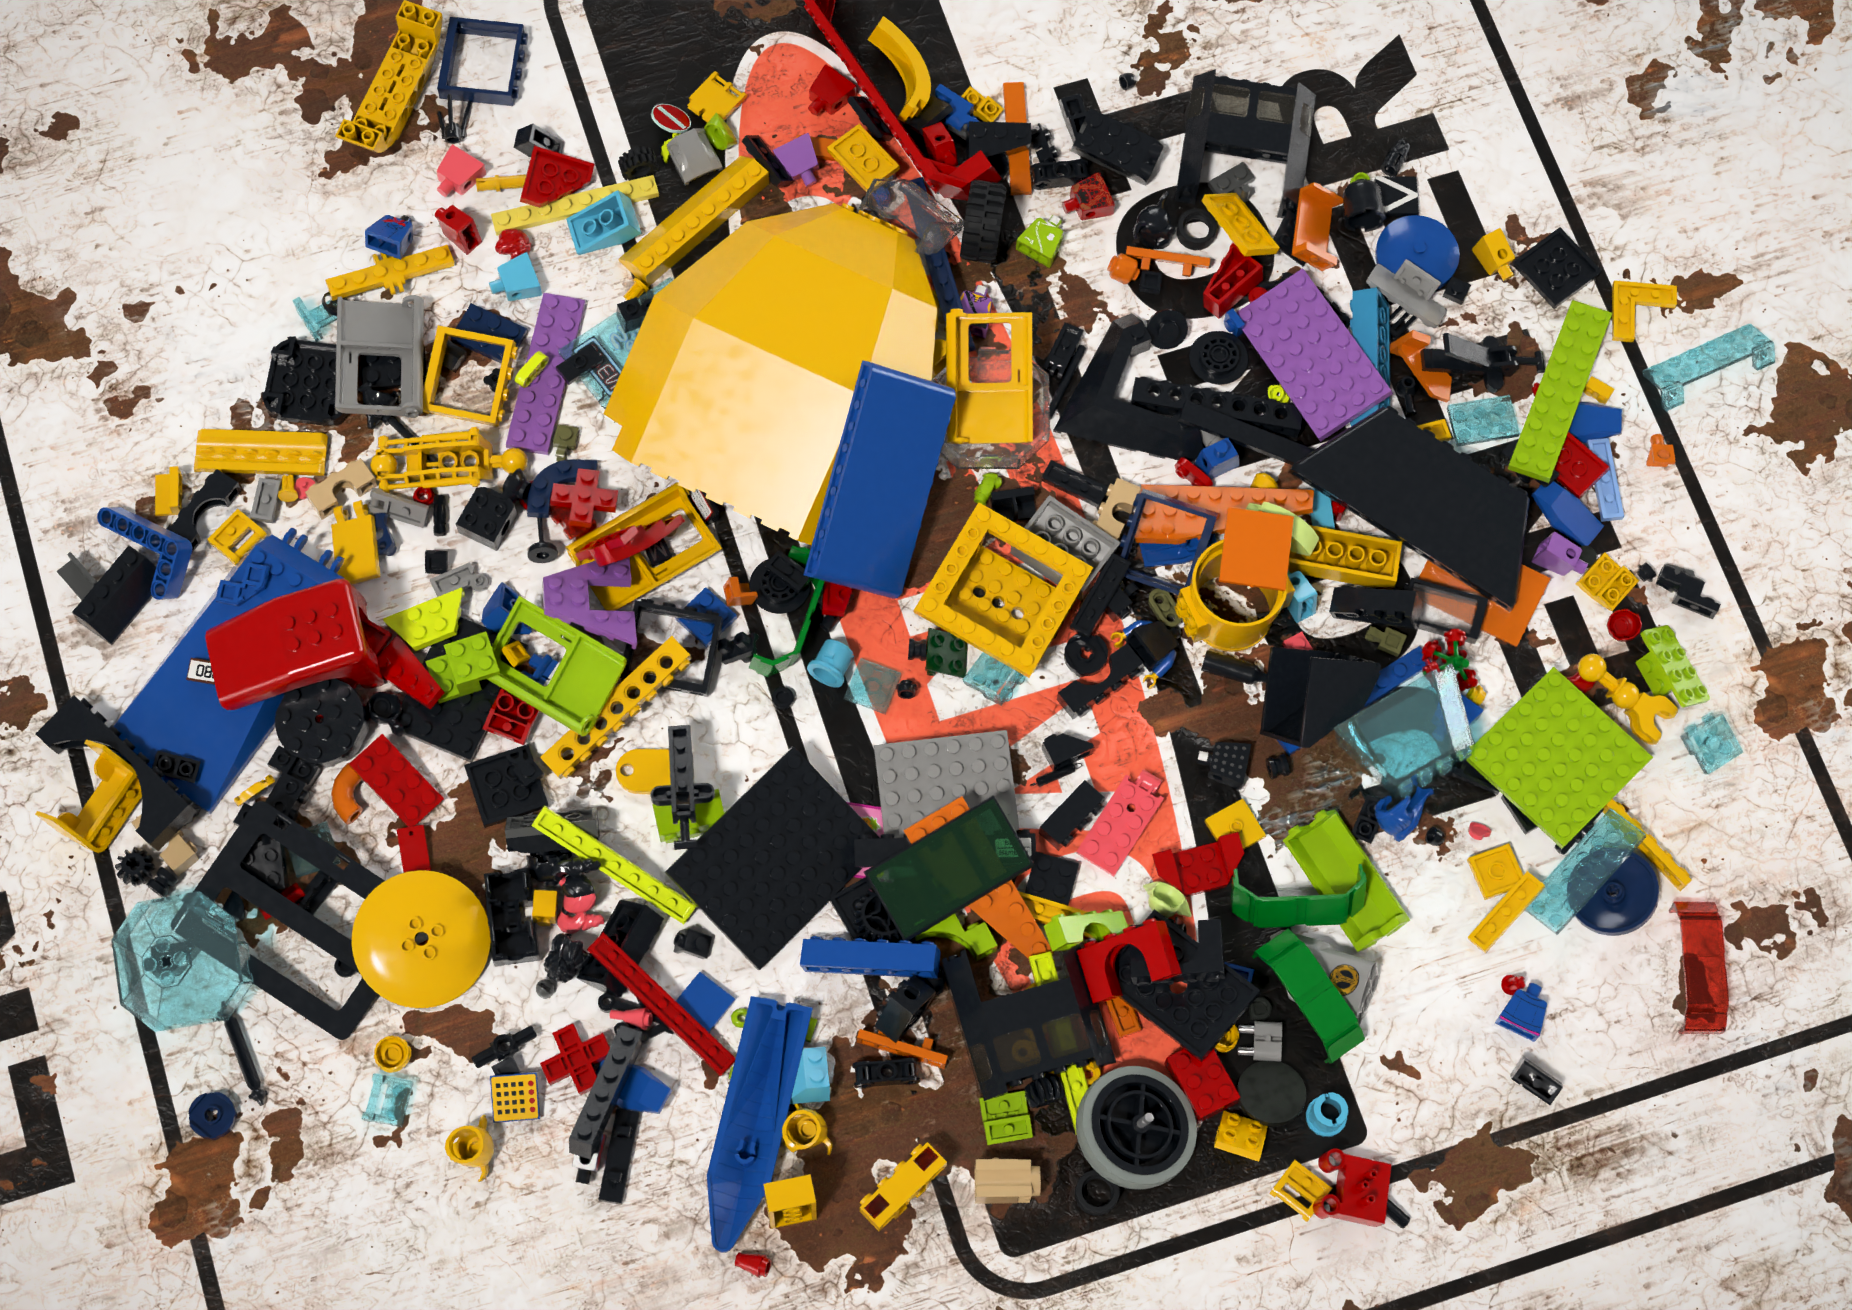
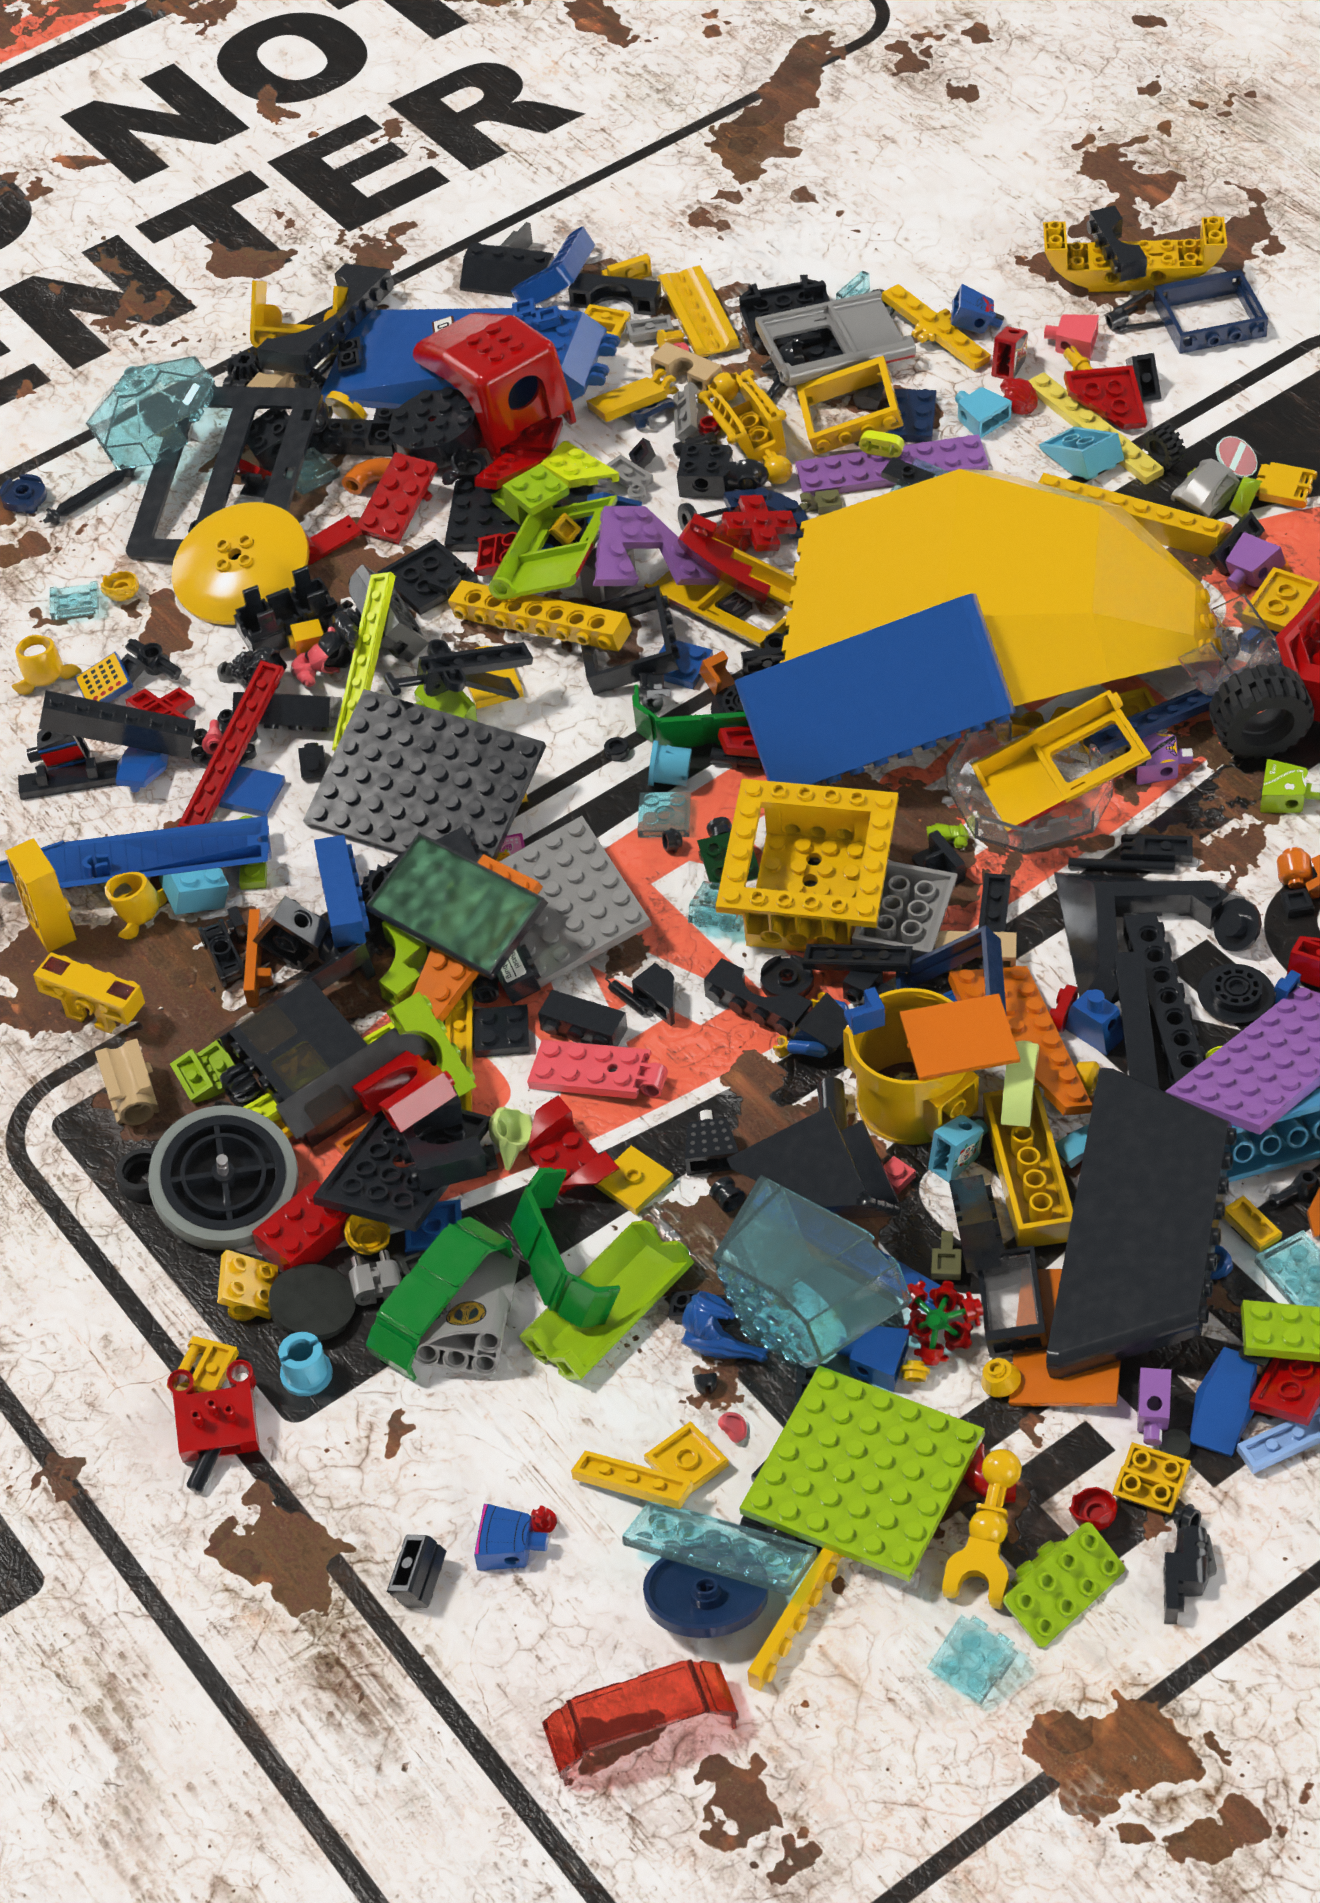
camera: 80 degrees right, 20 degrees down
none -> black plate [225,906,248,944]
none -> black plate [741,633,785,676]
none -> blue panel [844,987,885,1035]
none -> yellow cone [981,1358,1021,1397]
none -> black arch [1087,205,1147,282]

